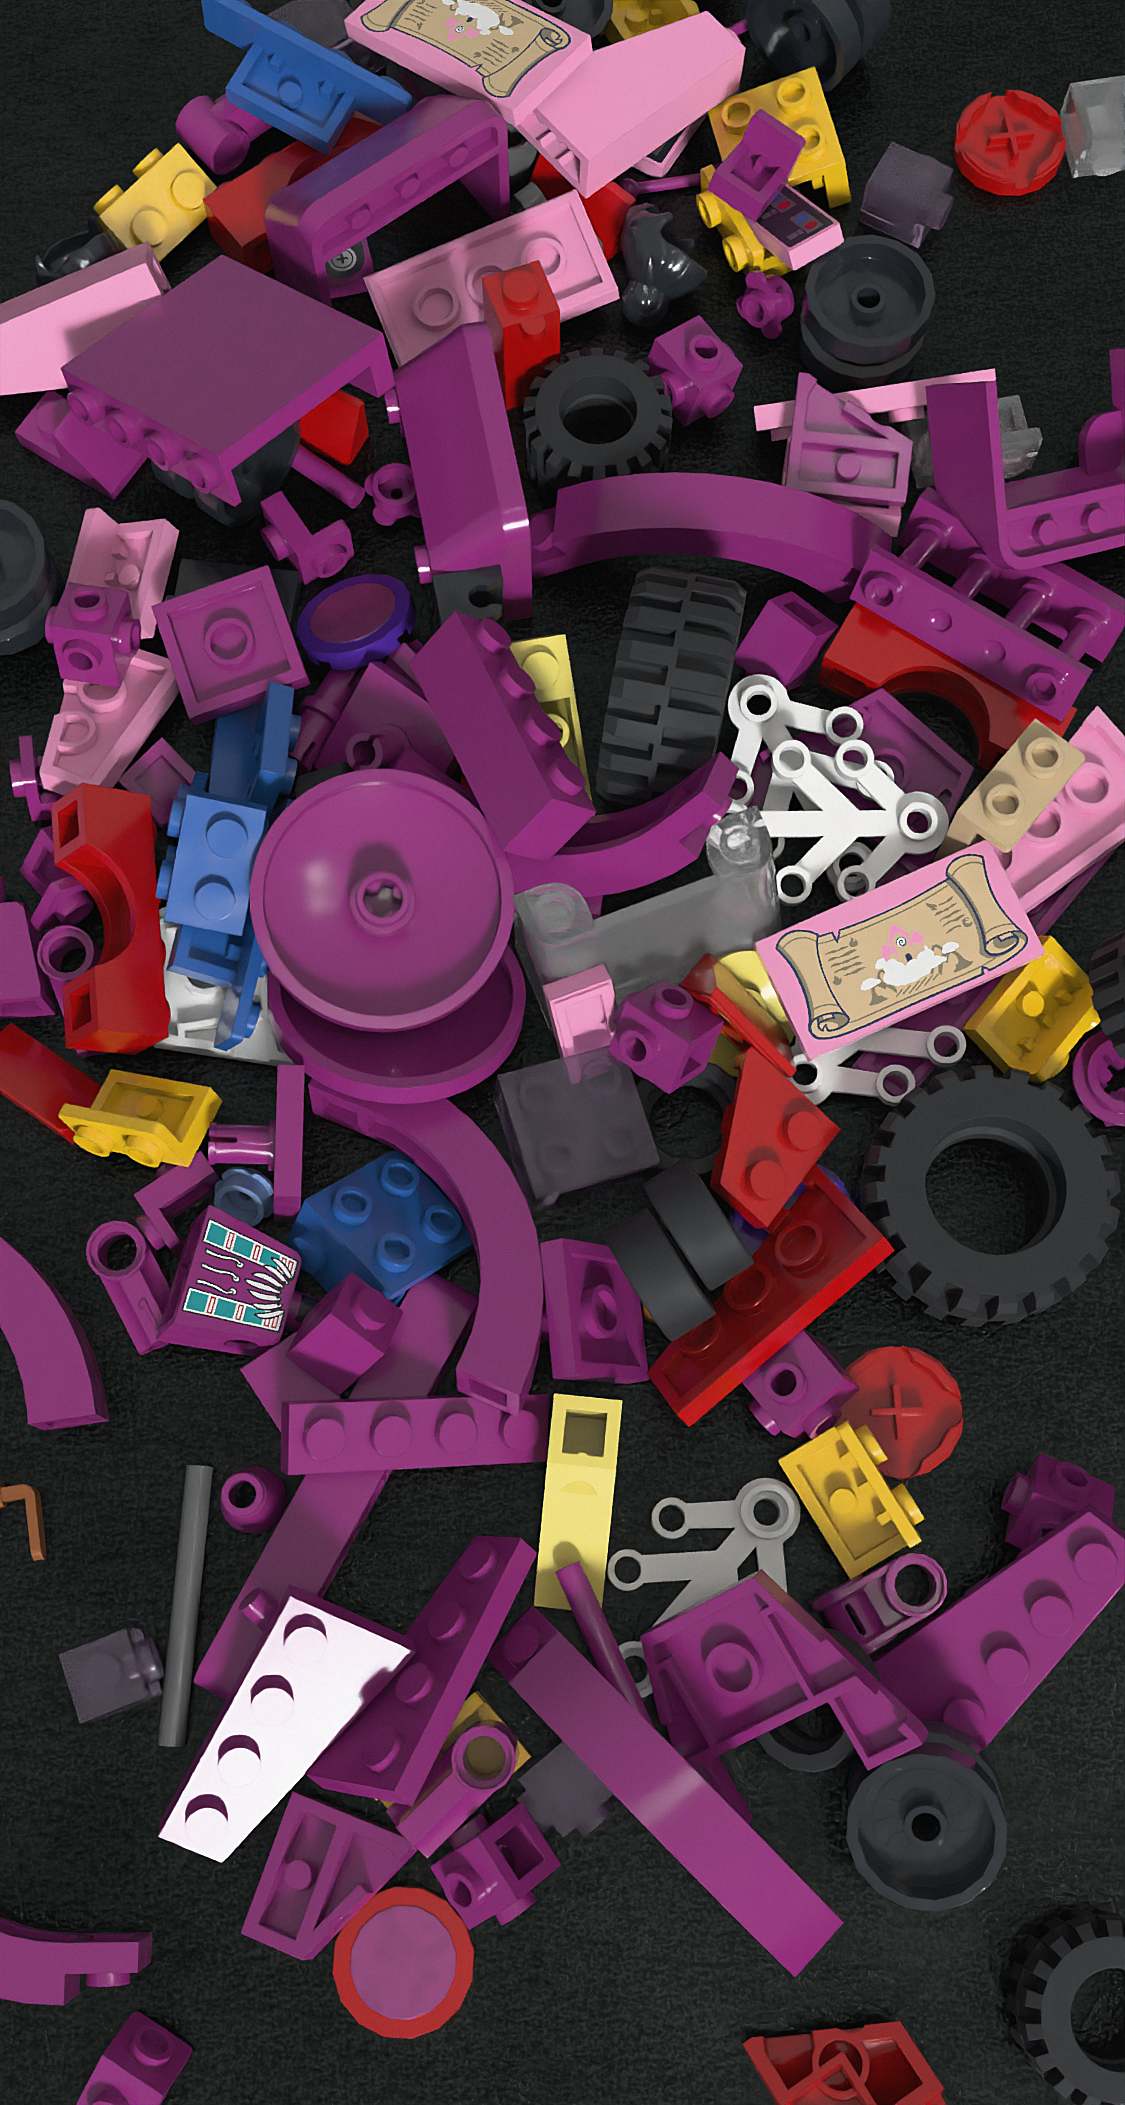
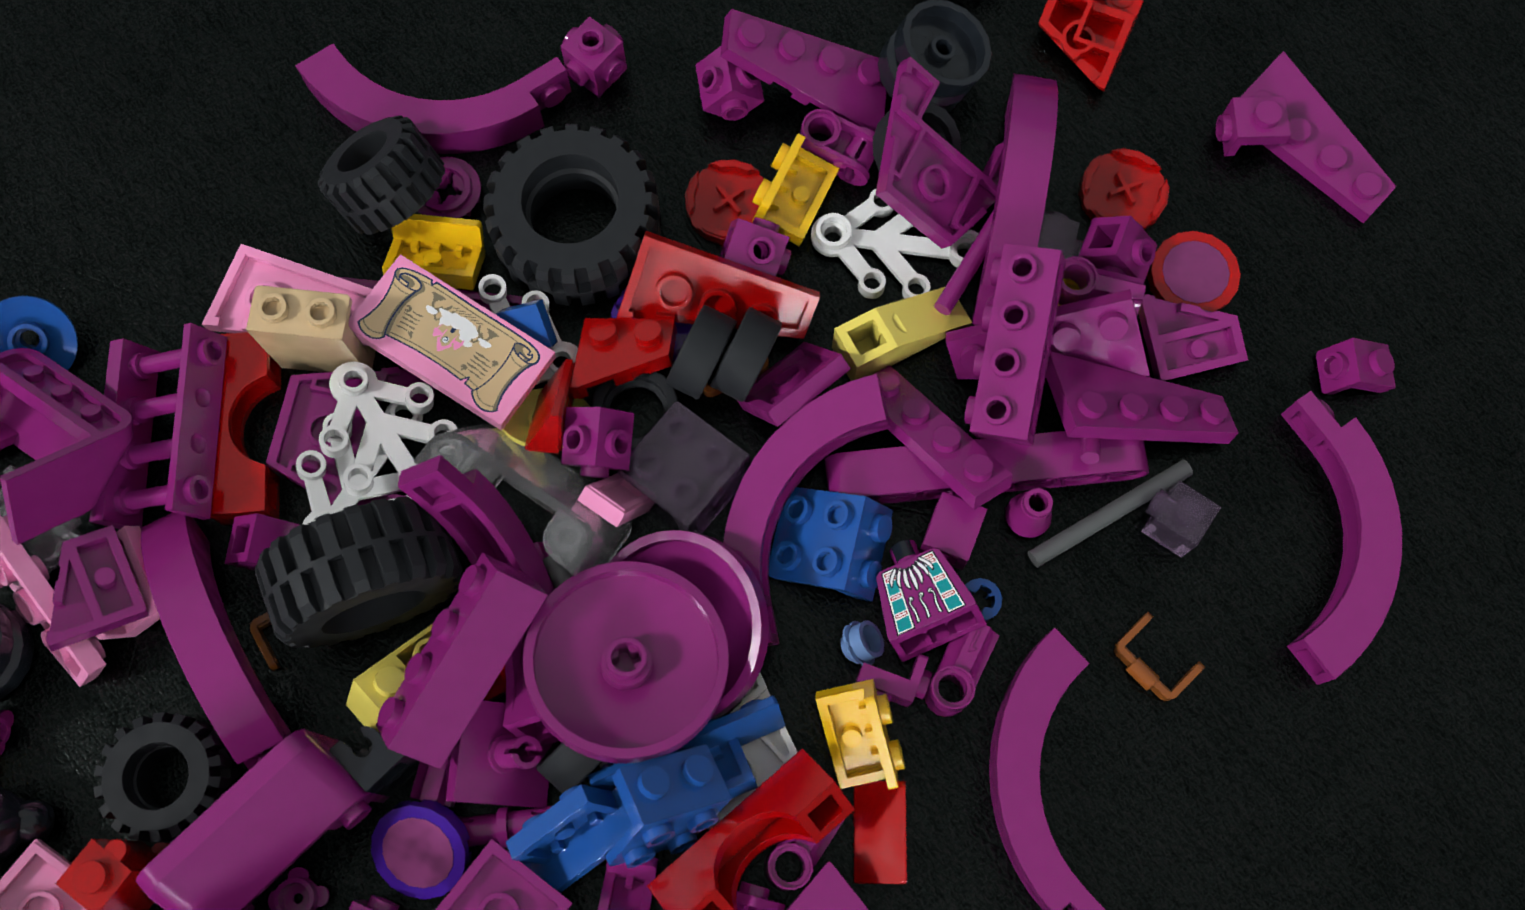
camera: 125 degrees left, 0 degrees up
magenta tile [208,1065,305,1223] -> none
magenta brick [285,1271,403,1396] -> none
magenta brick [646,315,743,427] -> none
none -> blue tile [496,299,558,348]
none -> magenta brick [965,243,1066,447]
none -> blue bush [965,578,1002,621]
none -> red tile [1078,148,1170,230]

